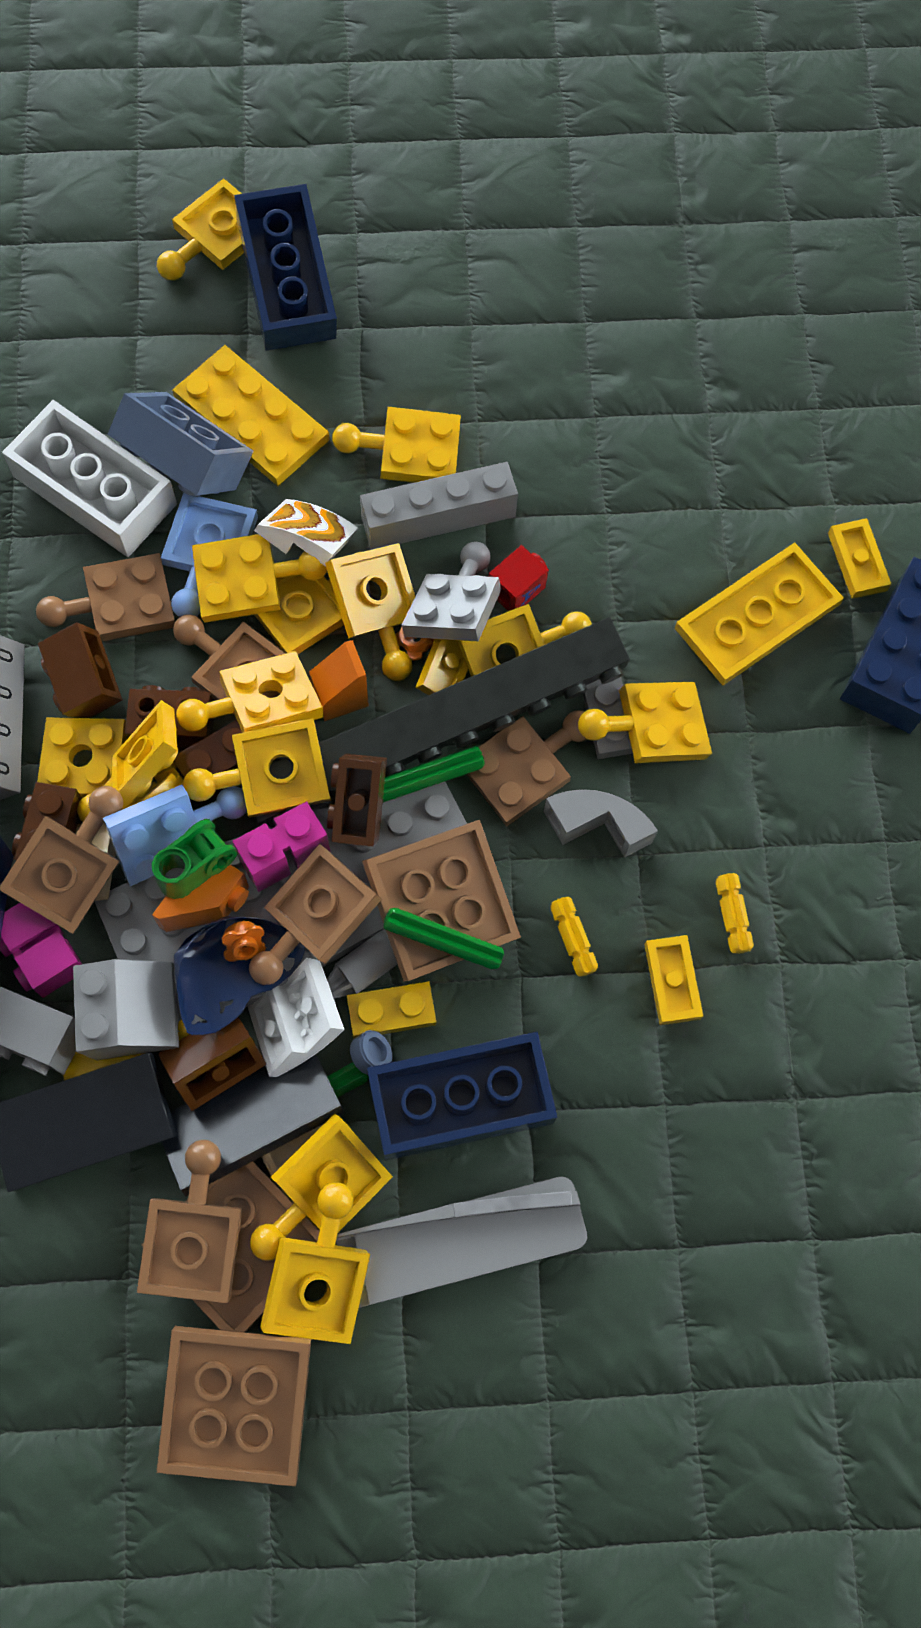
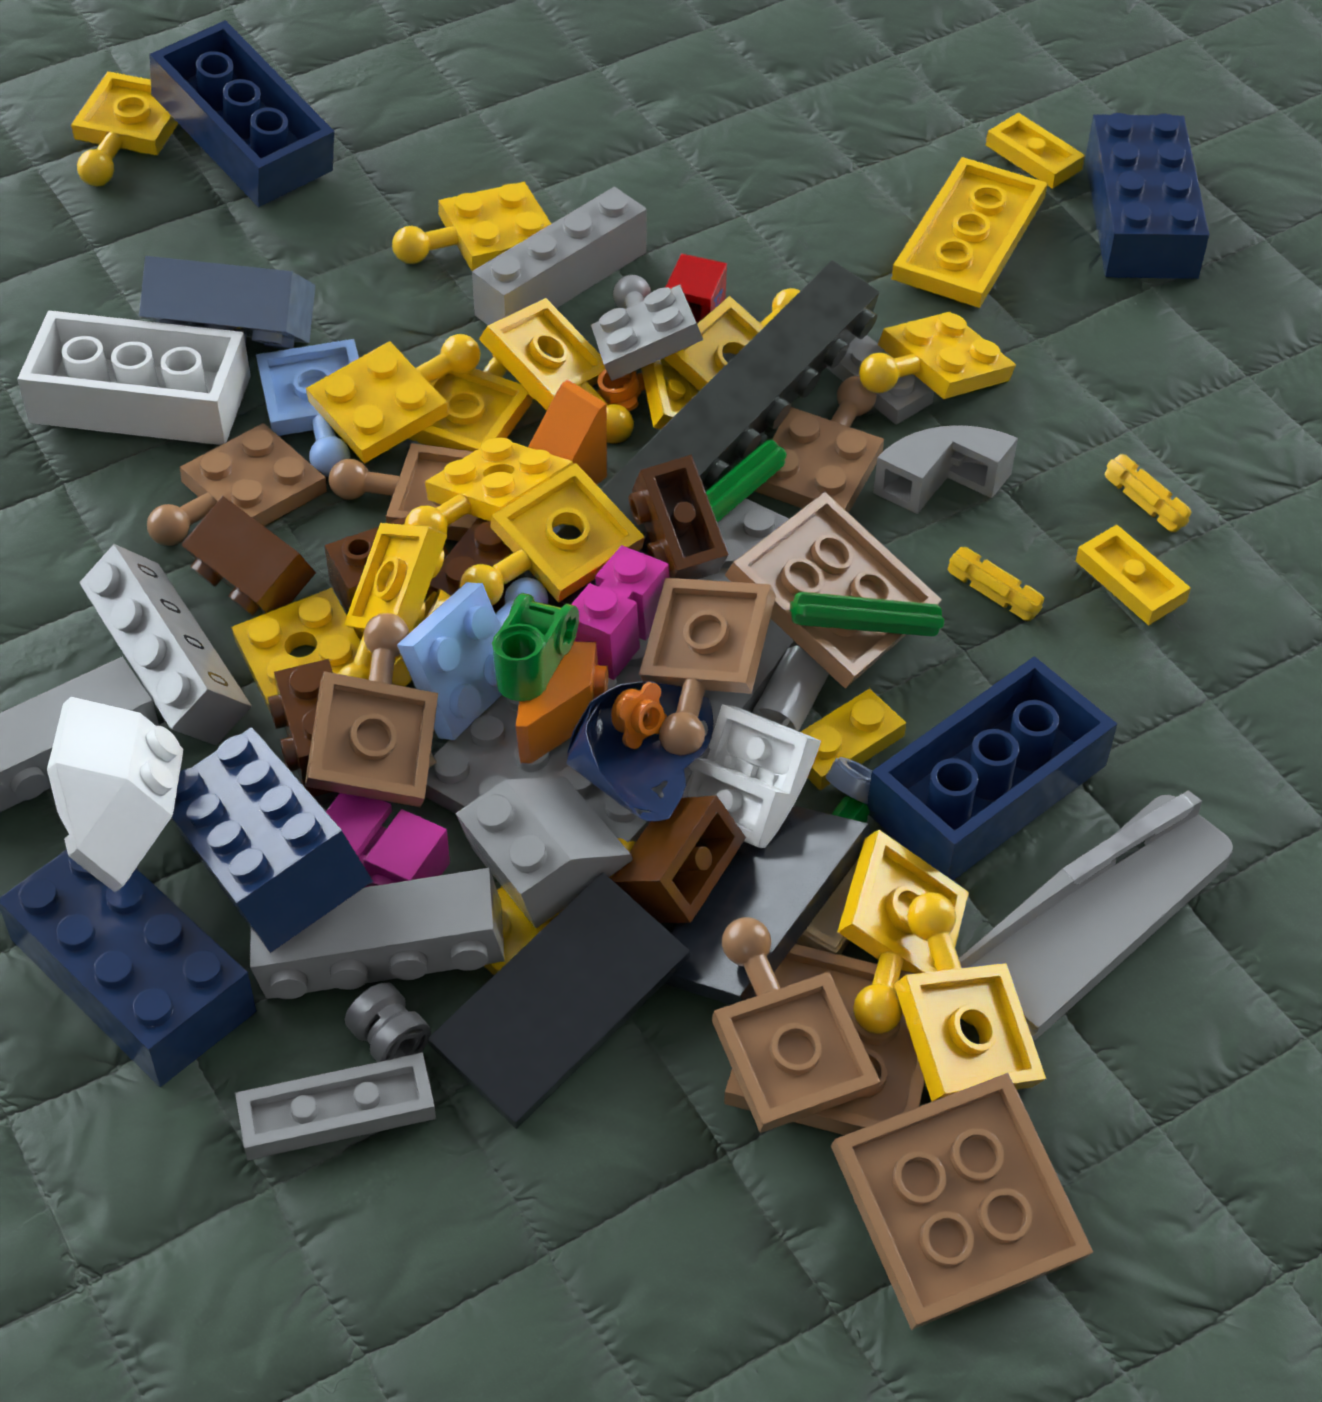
camera: 25 degrees left, 20 degrees down
yellow plate [172,345,330,486] -> none
slope [254,499,358,566] -> none

